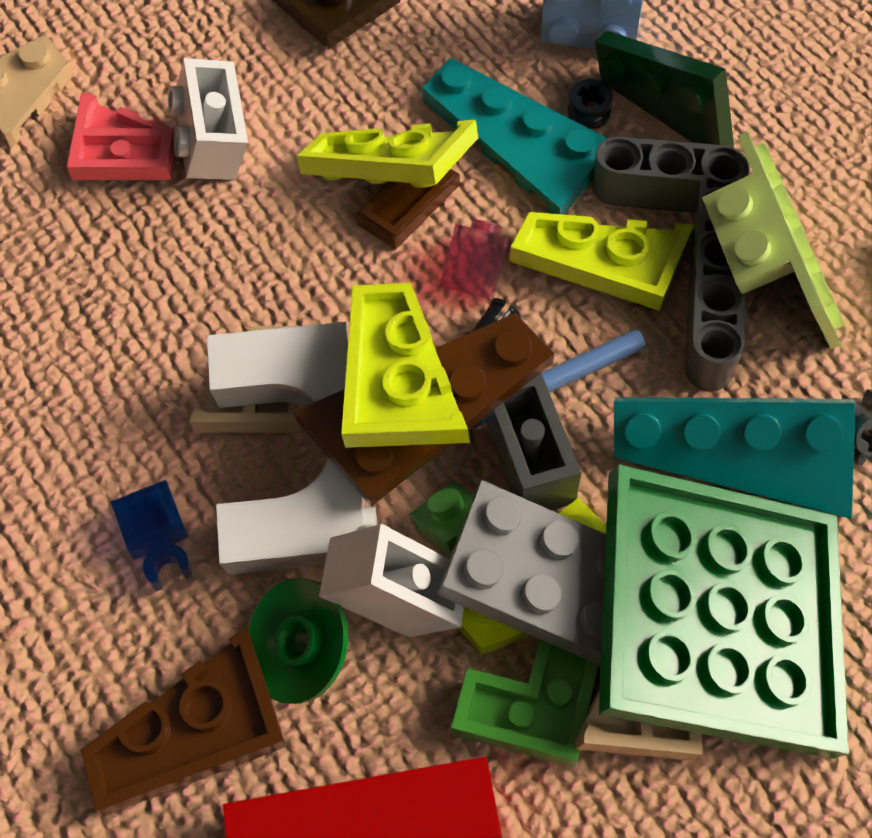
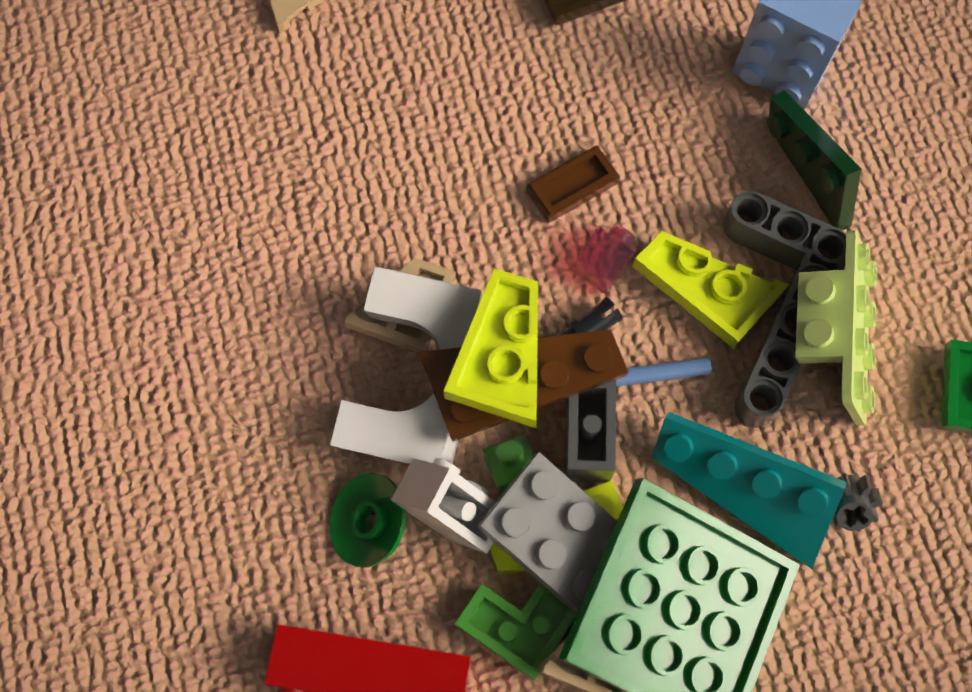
camera: 15 degrees right, 10 degrees up
coral wing [67,93,175,180] -> none
reddish brown wing [80,626,287,817] -> none
clear blue plate [111,480,193,591] -> none
white brick [168,58,248,180] -> none
neon yellow wing [297,119,478,188] -> none
teal wing [422,57,608,215] -> none
black bush [567,79,613,129] -> none

